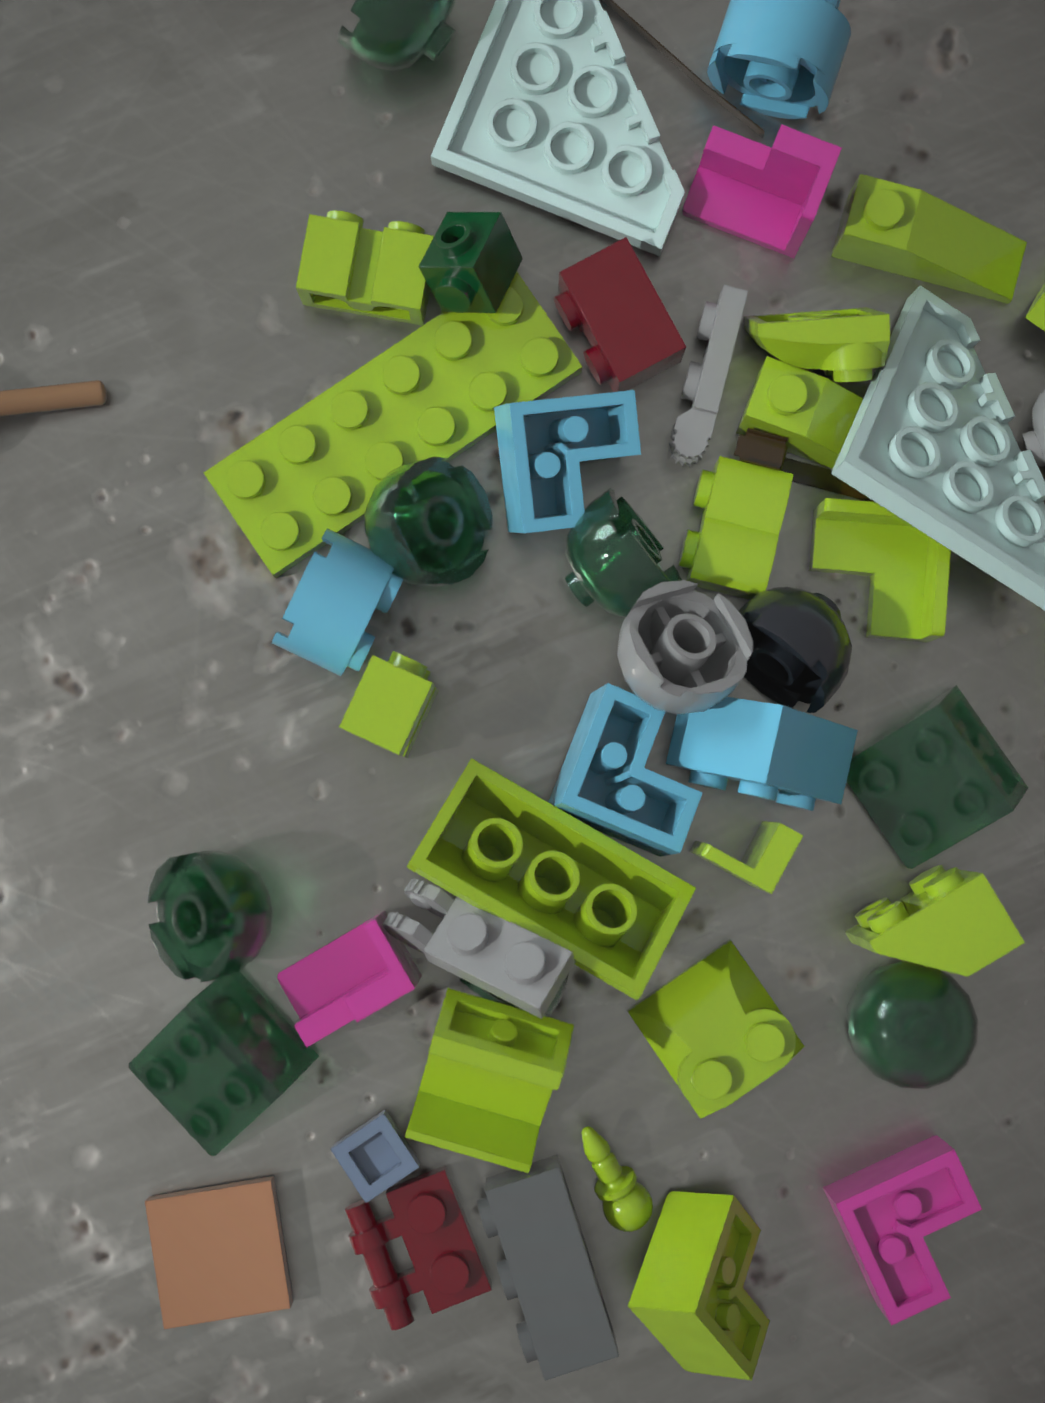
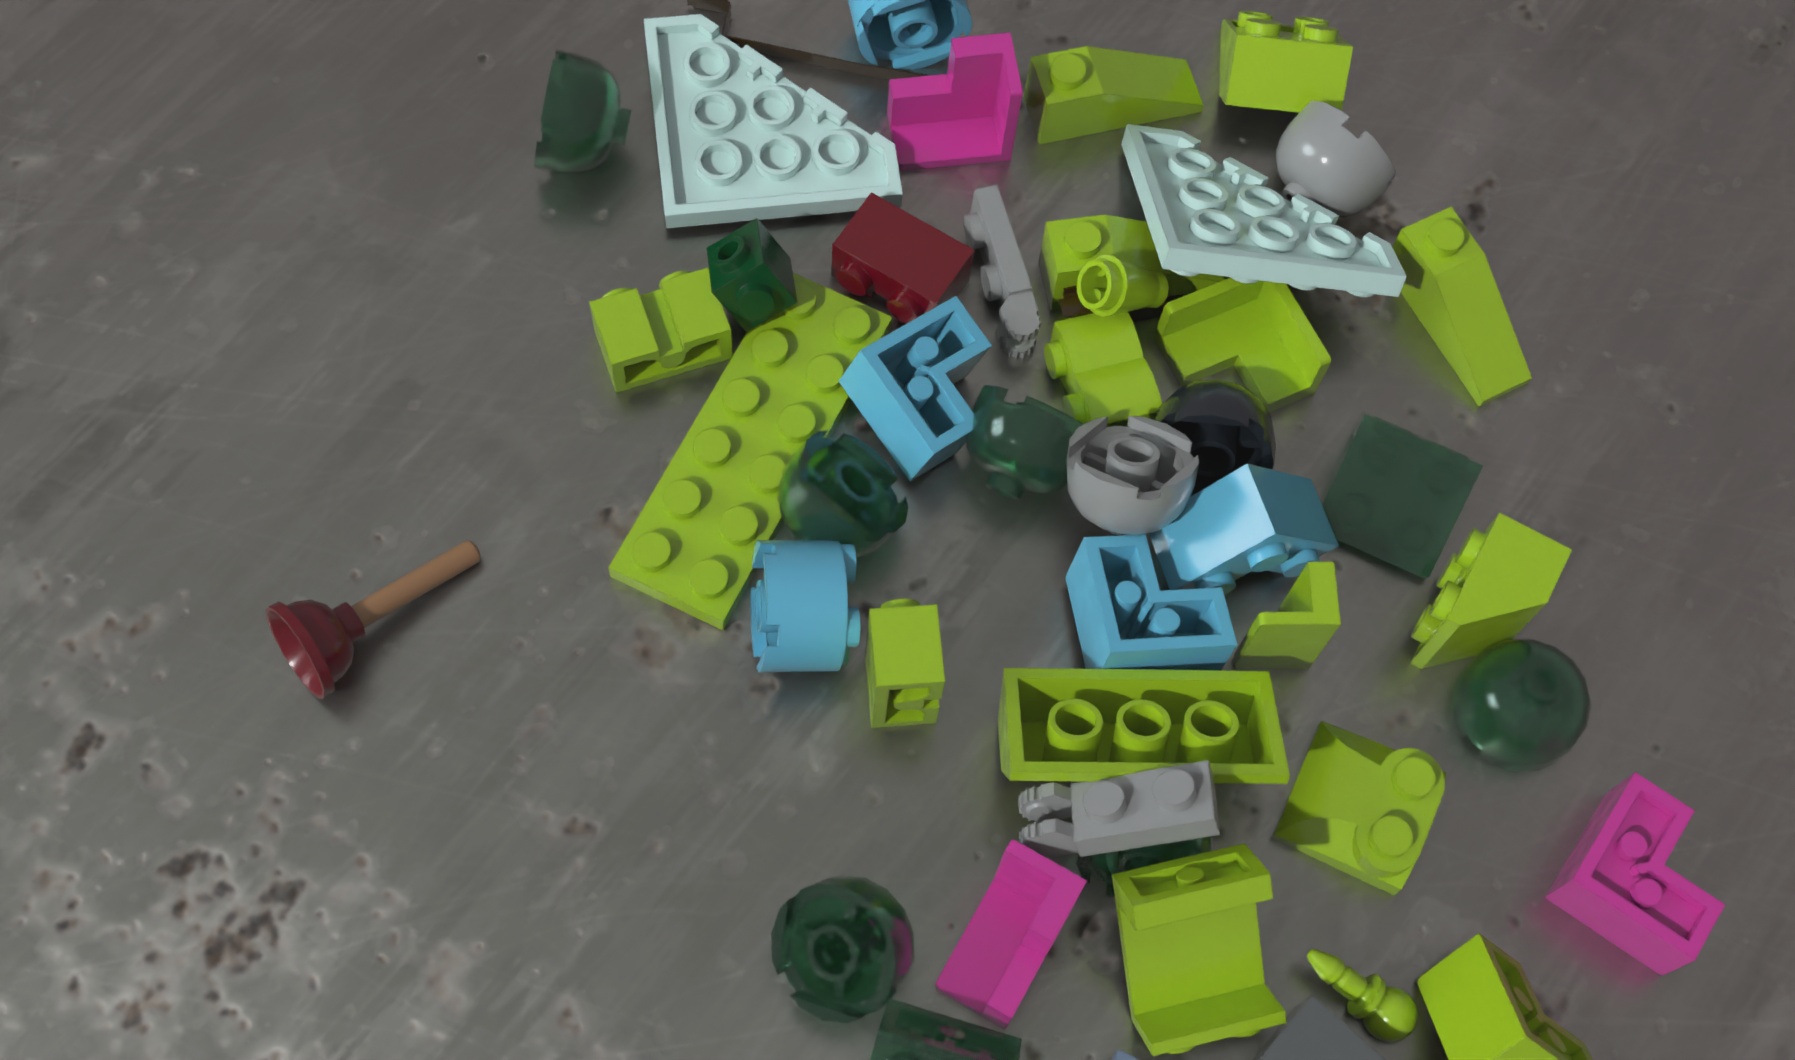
camera: 35 degrees left, 20 degrees down
lime slope [744,307,890,382] -> none
none -> lime cone [1077,254,1169,317]

